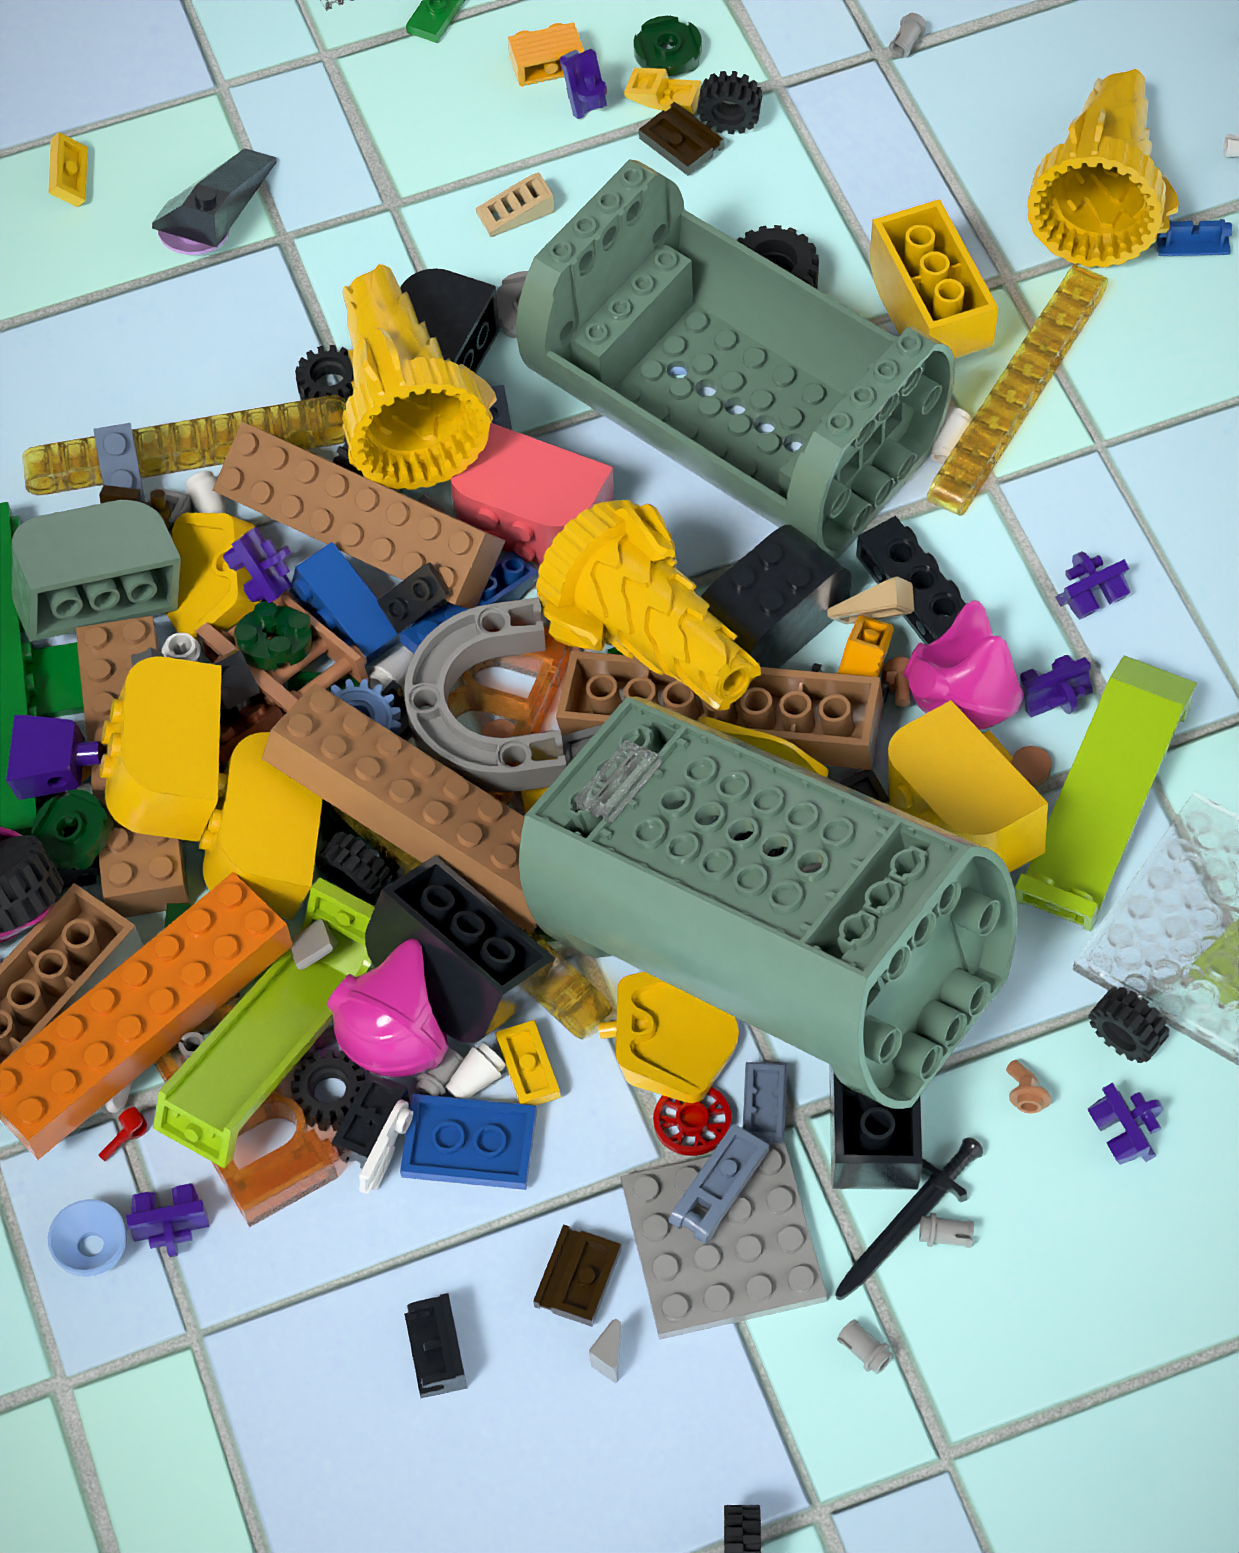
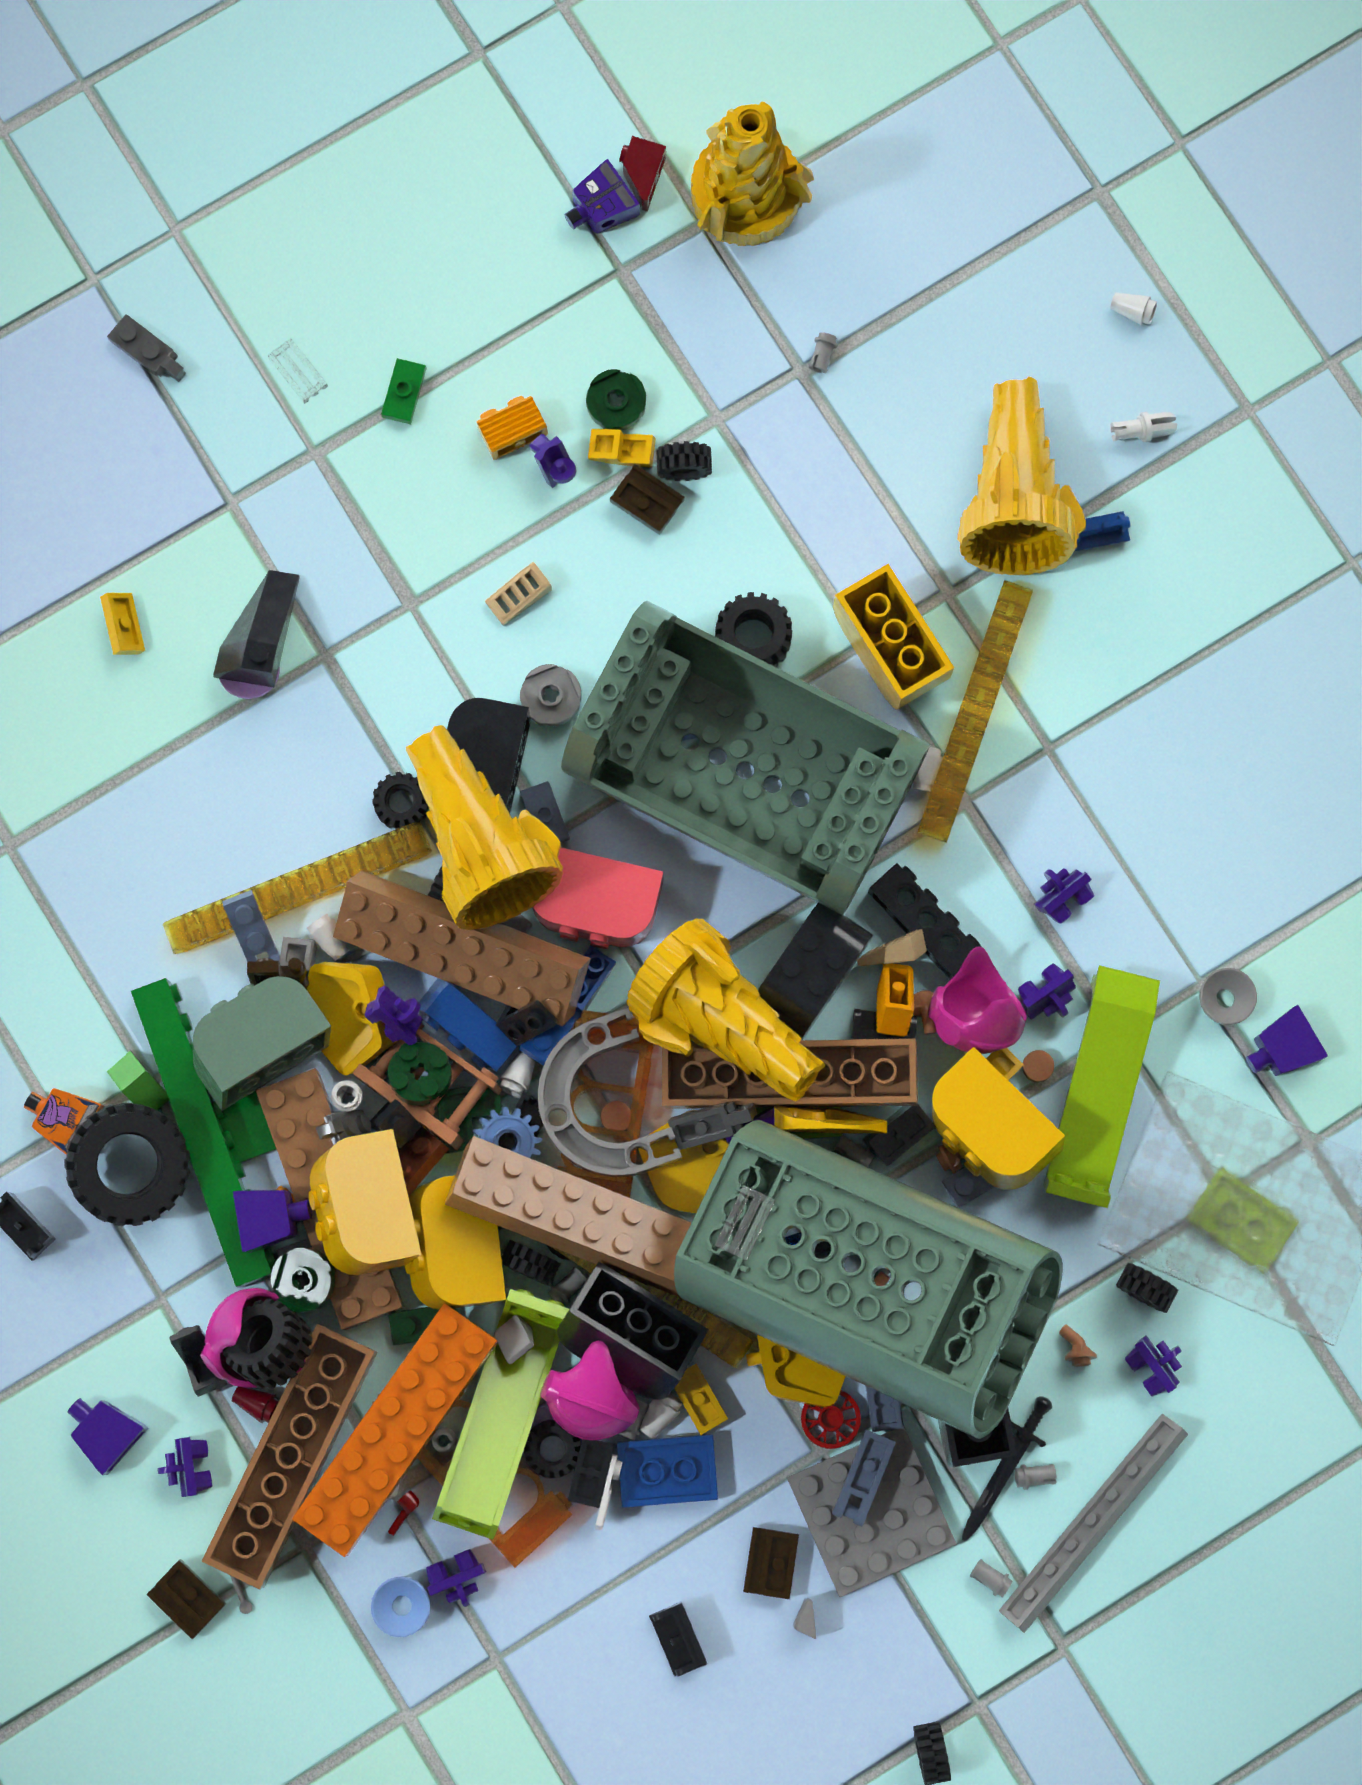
camera: 15 degrees left, 20 degrees up
none -> light grey plate [999,1414,1188,1633]

